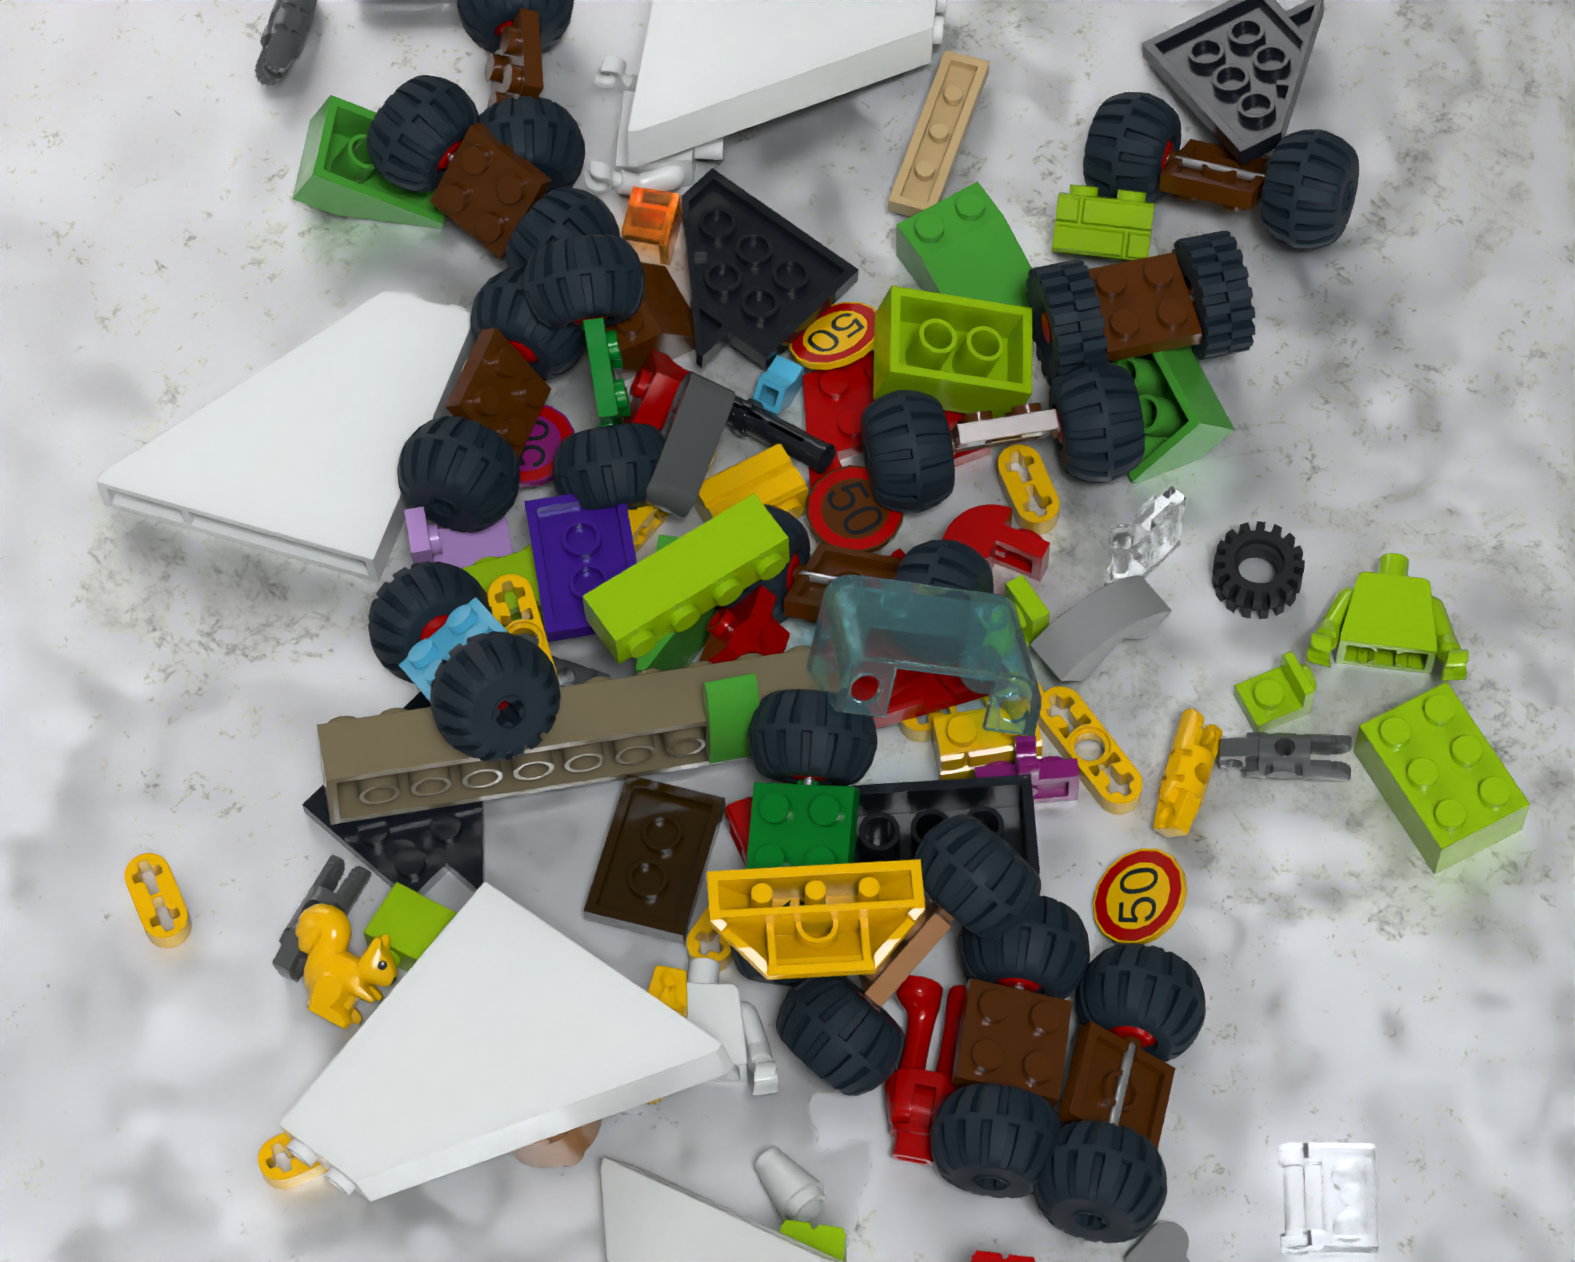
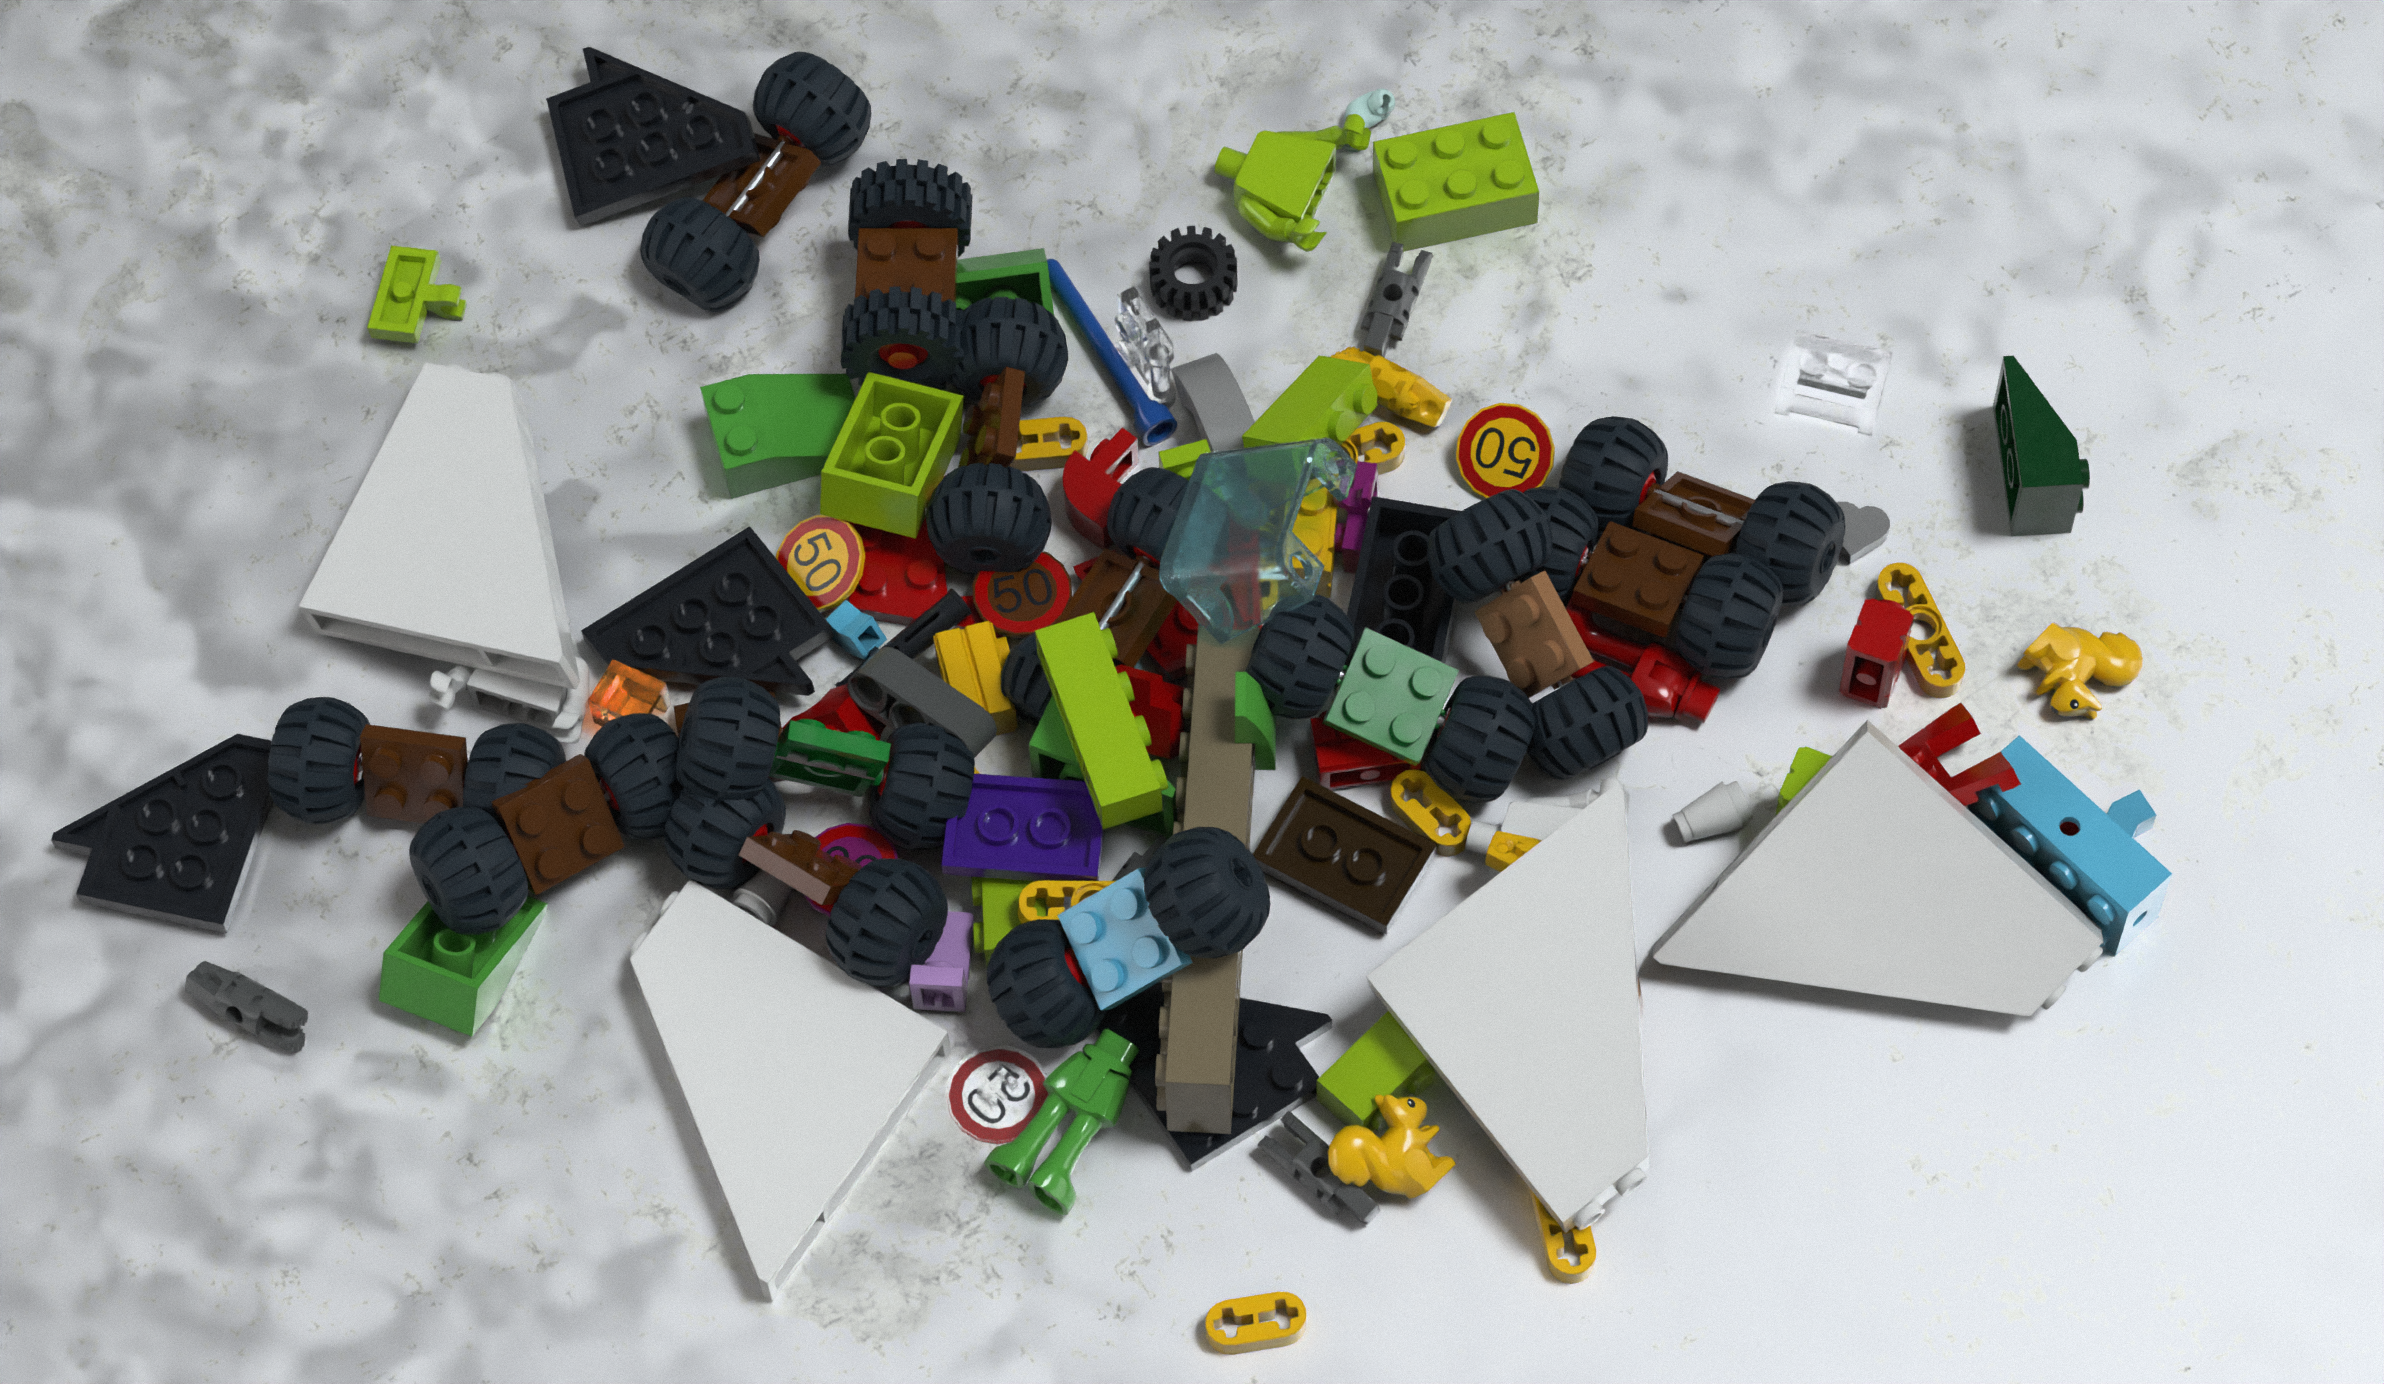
camera: 75 degrees left, 0 degrees up
yellow wedge [707,859,925,980] -> none
tan plate [888,50,990,217] -> none
lime brick [1052,184,1155,260] -> none
lime bracket [1233,651,1317,732] -> none
none -> clear piece [946,1045,1049,1145]
none -> bright green piece [984,1029,1139,1215]
none -> blue piece [1047,259,1177,446]
none -> lime brick [1242,355,1378,487]
none -> light aqua arm [1343,88,1395,152]

